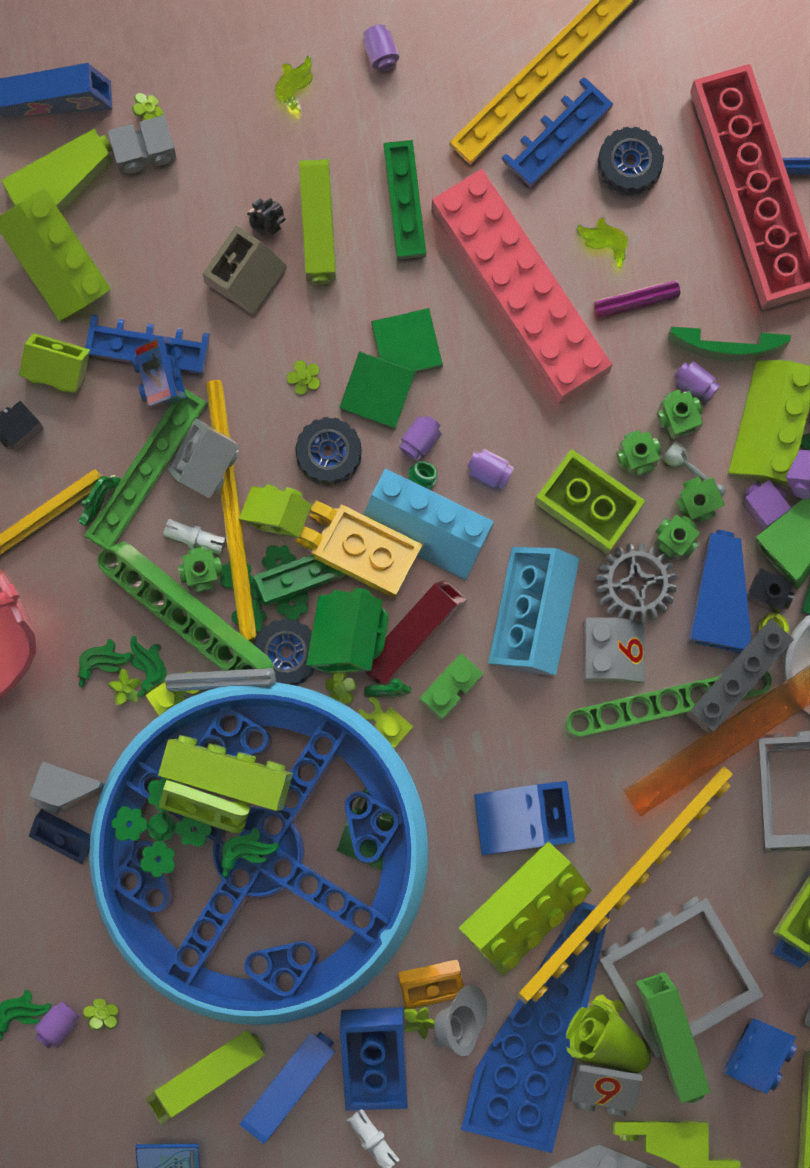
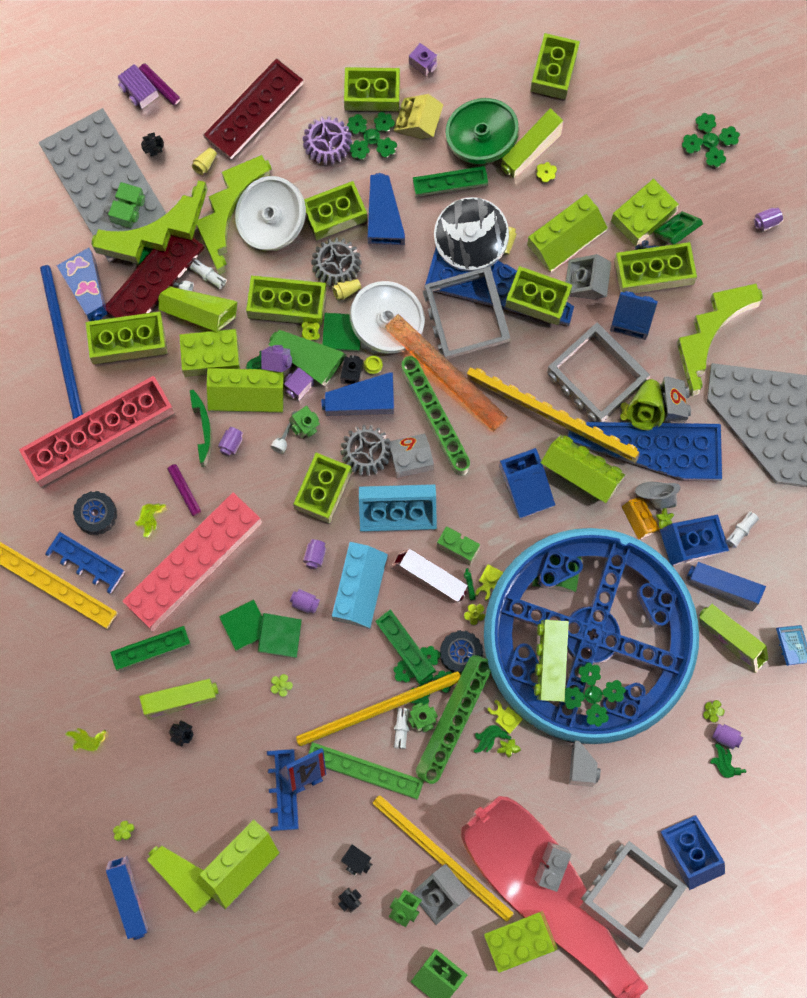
camera: 100 degrees left, 5 degrees down
lime brick [18,333,90,393] -> none
dark blue plate [29,809,90,864] -> none
green piece [77,639,134,687] -> none
green piece [78,475,121,526] -> none
light grey piece [108,115,176,173] -> none
lime plate [159,780,250,834] -> none
light grey axle [165,668,276,691] -> none
light grey slope [167,418,240,498] -> none
dark tan slope [202,226,287,315] -> none
green piece [221,828,280,878] -> none
lime brick [239,484,312,538] -> none
black wheel [295,417,362,486] -> none
yellow tile [295,500,423,599] -> none
green brick [306,588,389,674] -> none
medium lavender brick [363,24,400,71] -> none
green plate [408,461,438,489] -> none
bright green brick [616,430,662,476] -> none
bright green slope [636,972,711,1103] -> none
bright green brick [654,514,700,562] -> none
bright green brick [657,390,703,440] -> none
dark grey brick [686,619,794,735] -> none

